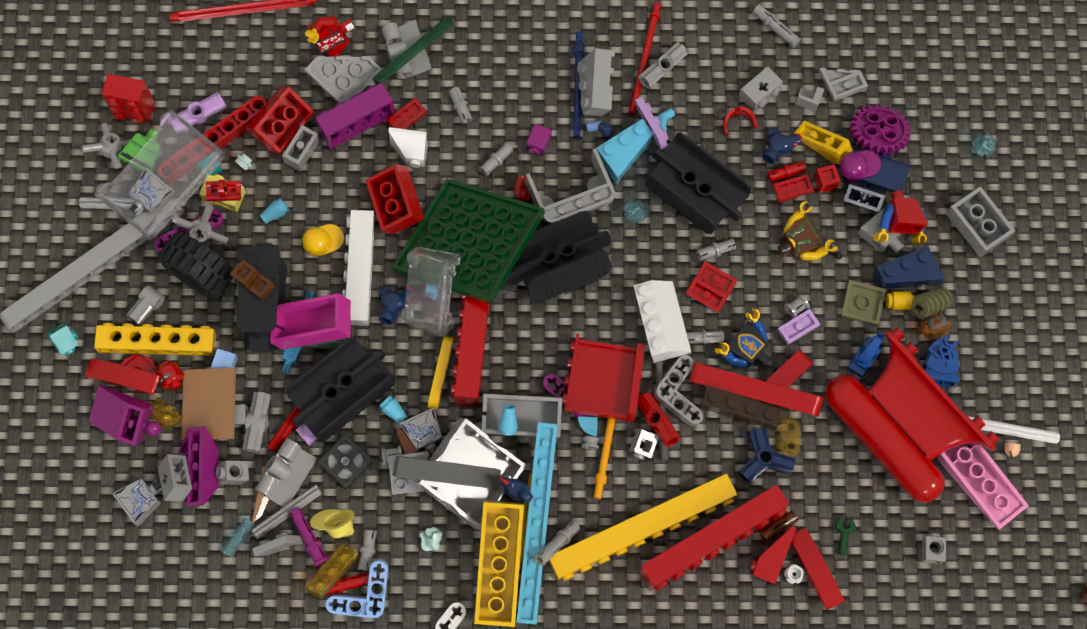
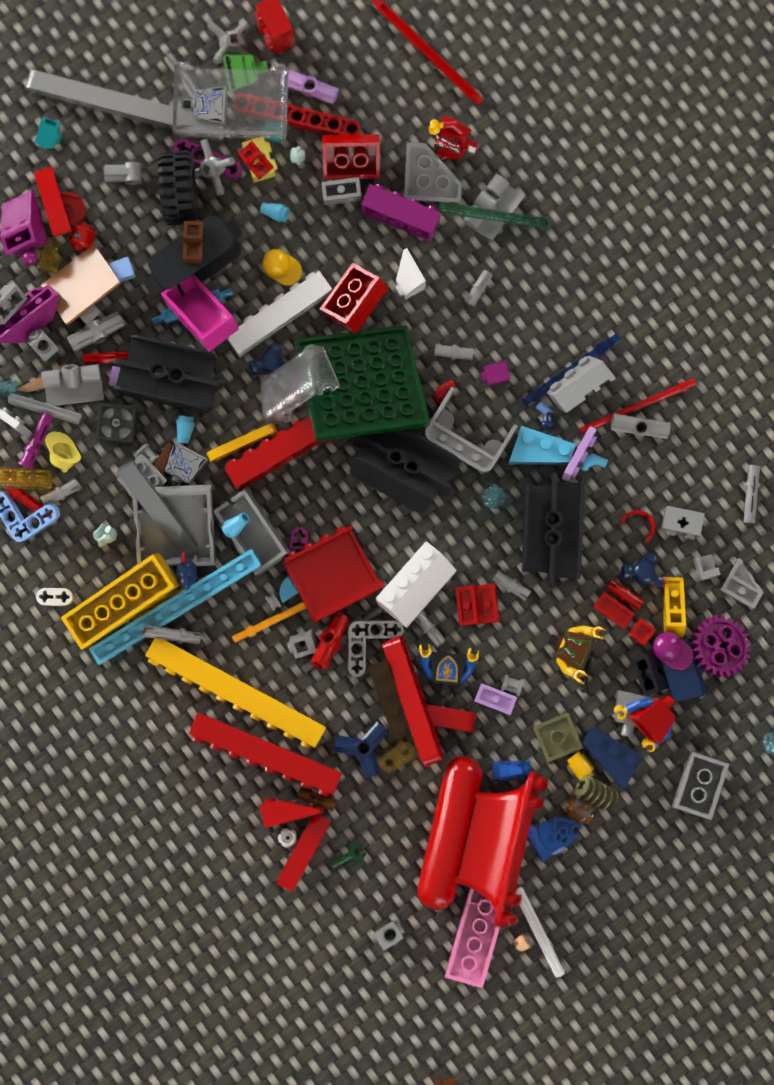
camera: 60 degrees right, 10 degrees up
yellow brick [94,323,216,356] -> none
red plate [386,98,427,129] -> none

